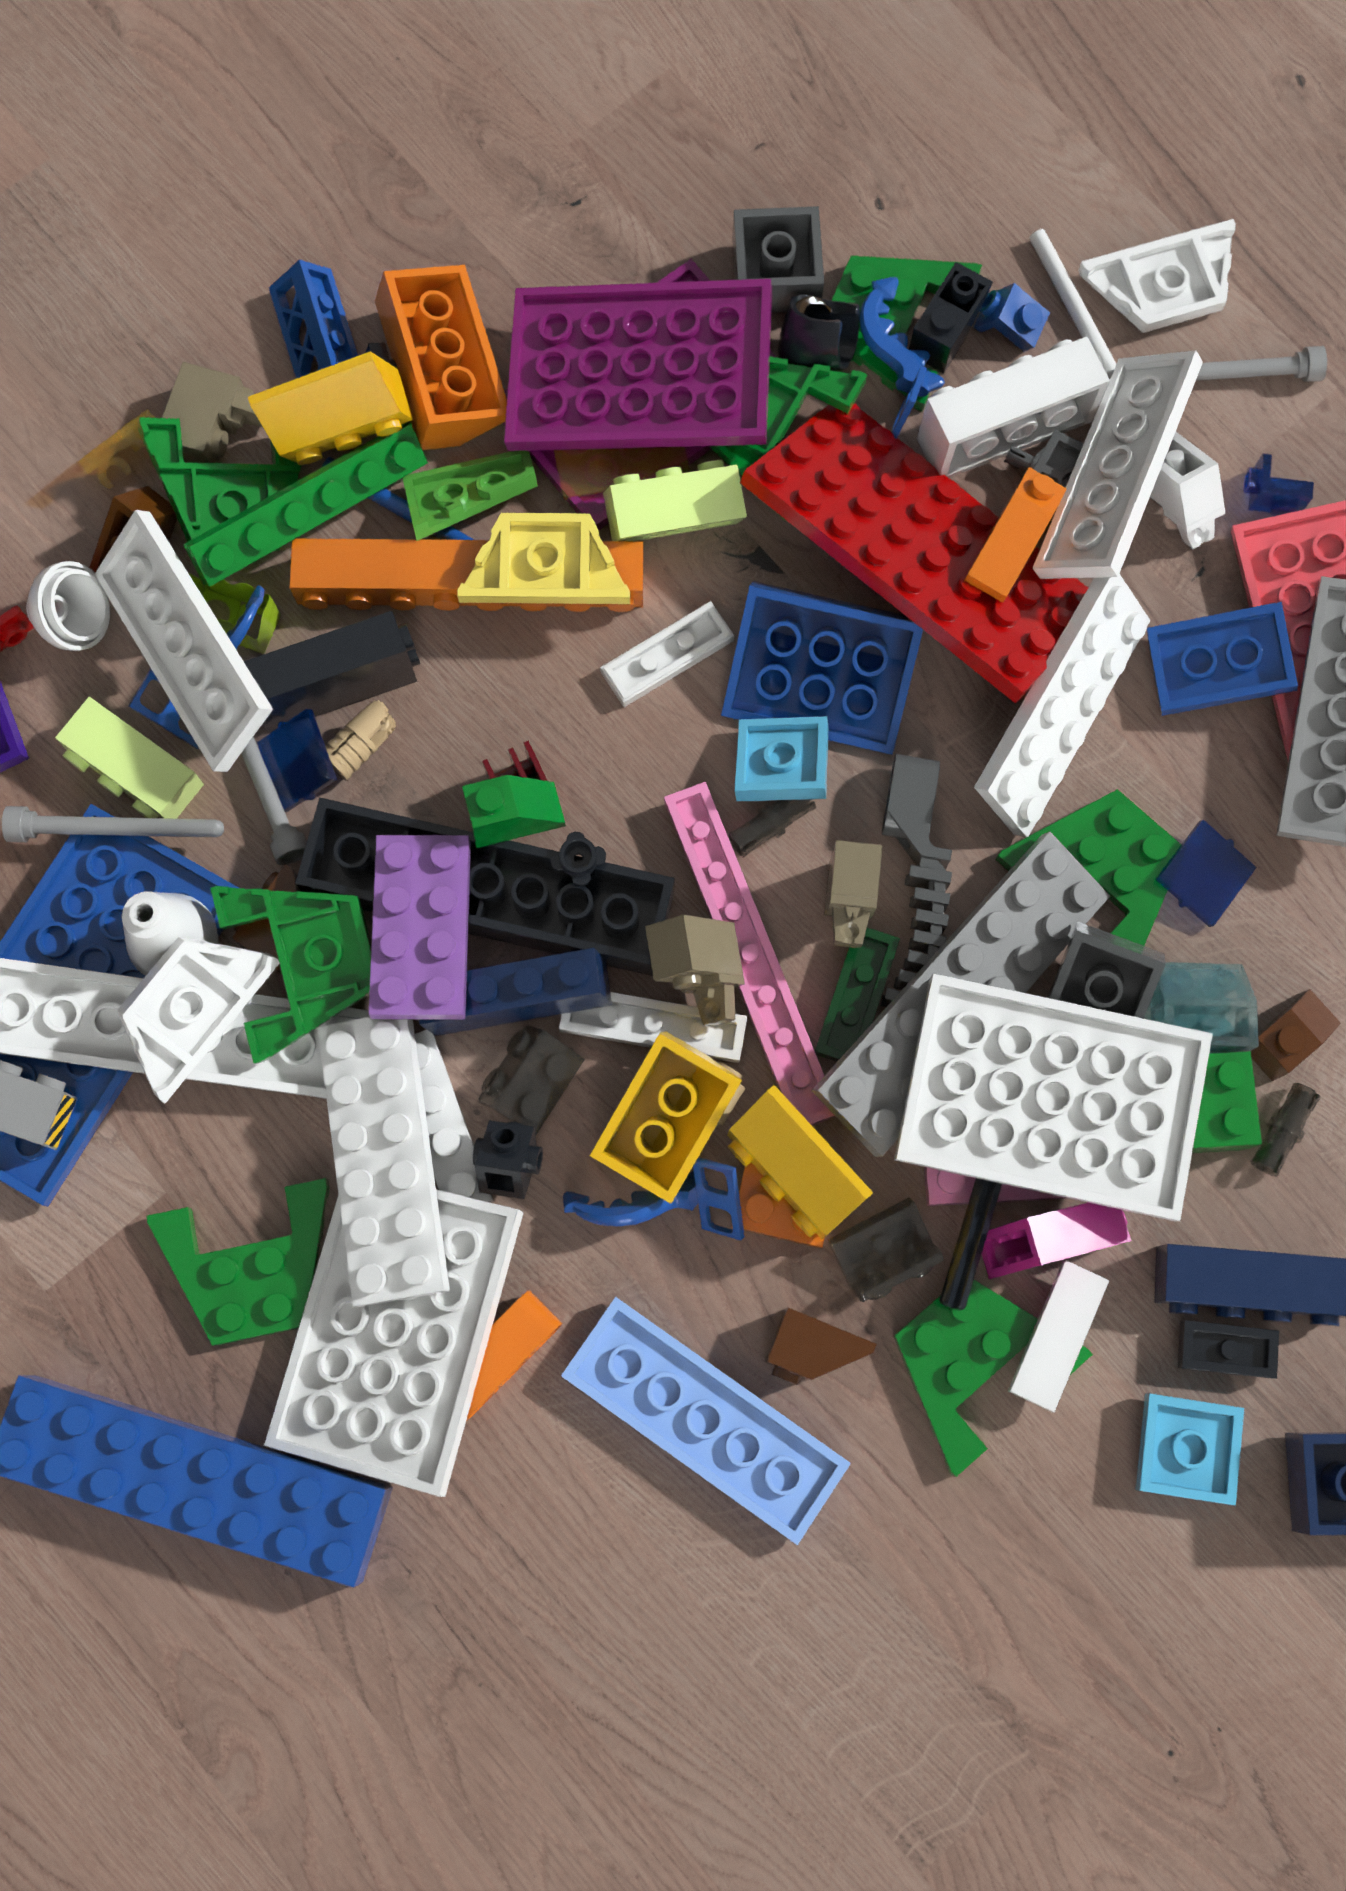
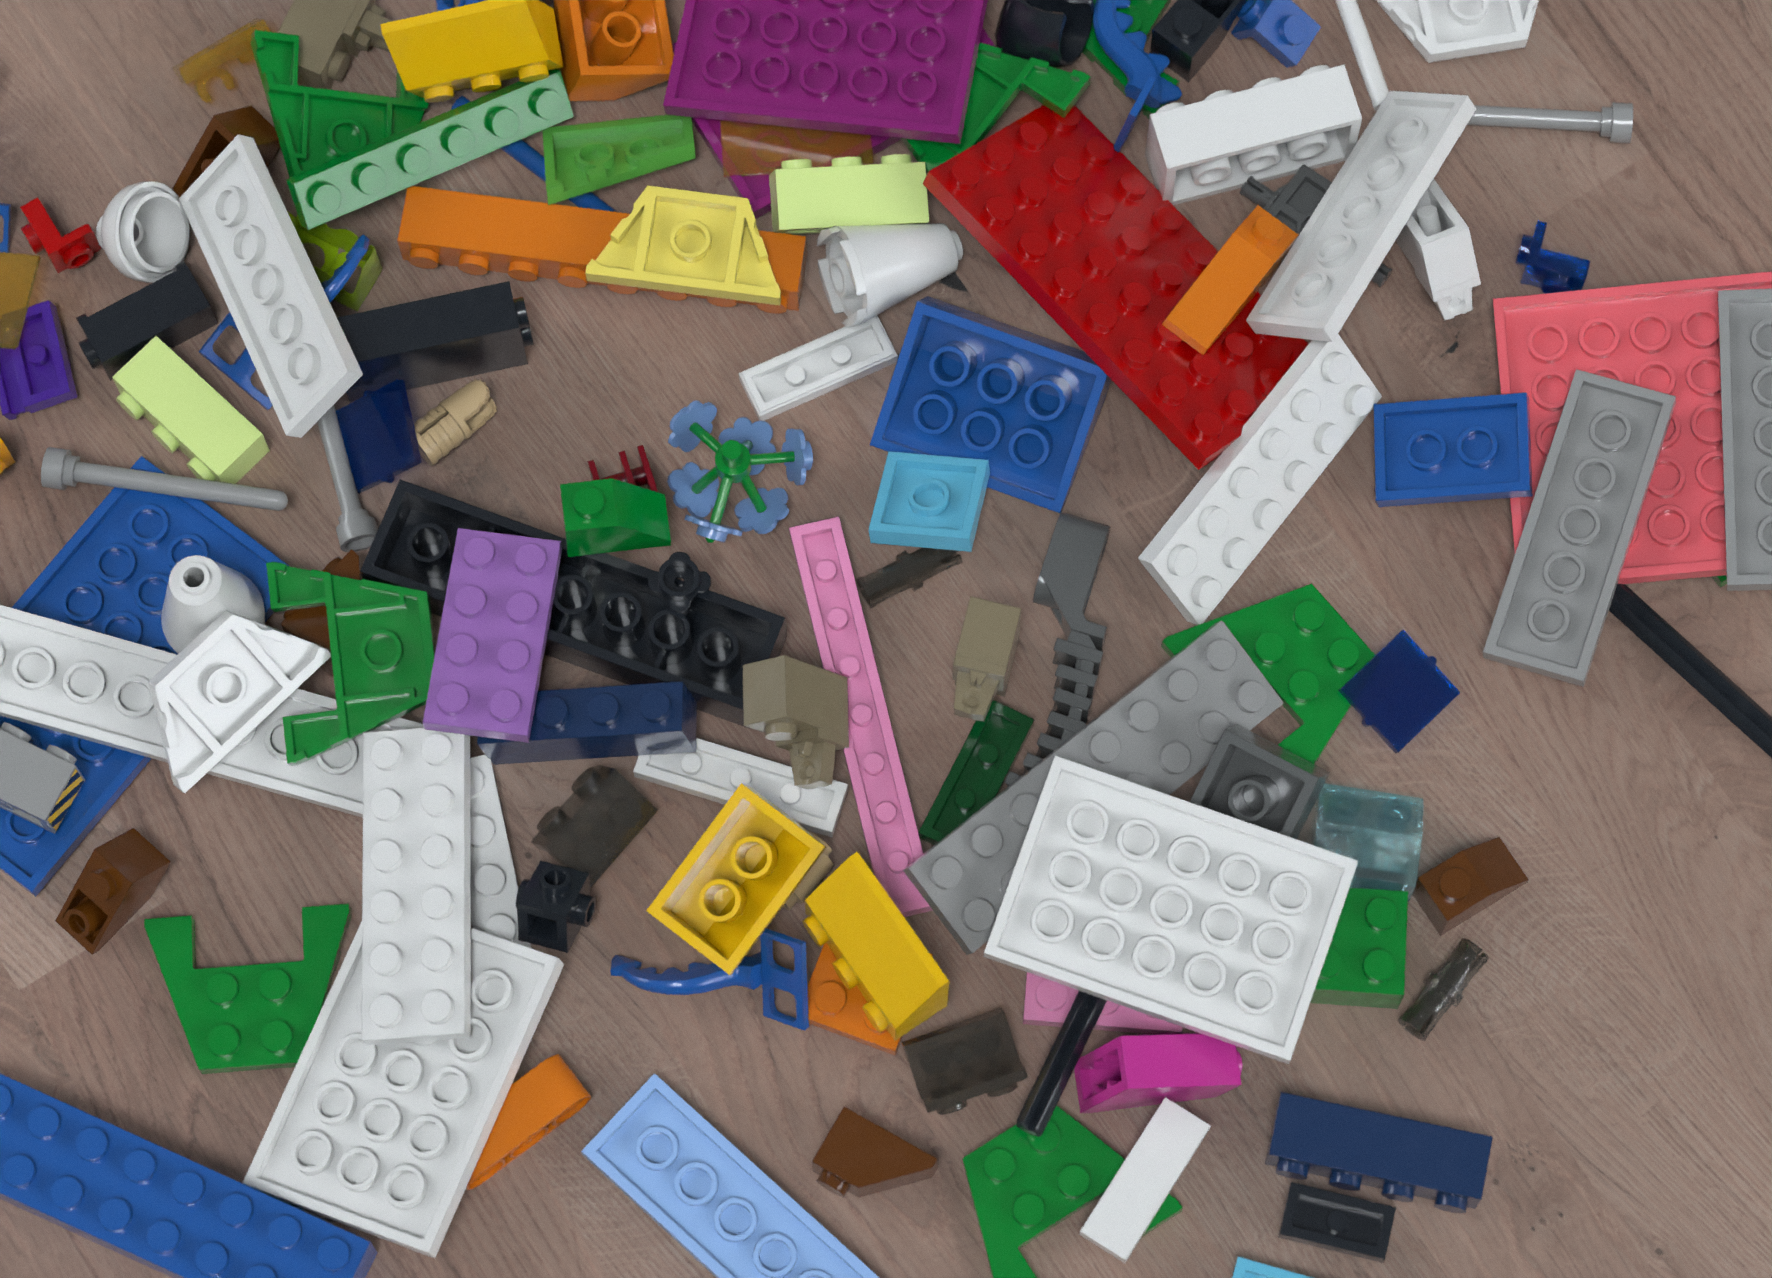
camera: 10 degrees right, 5 degrees down
none -> reddish brown slope [55,828,171,955]
none -> black brick [76,261,218,381]
none -> medium blue plant [667,400,813,543]
none -> white cone [817,223,963,327]

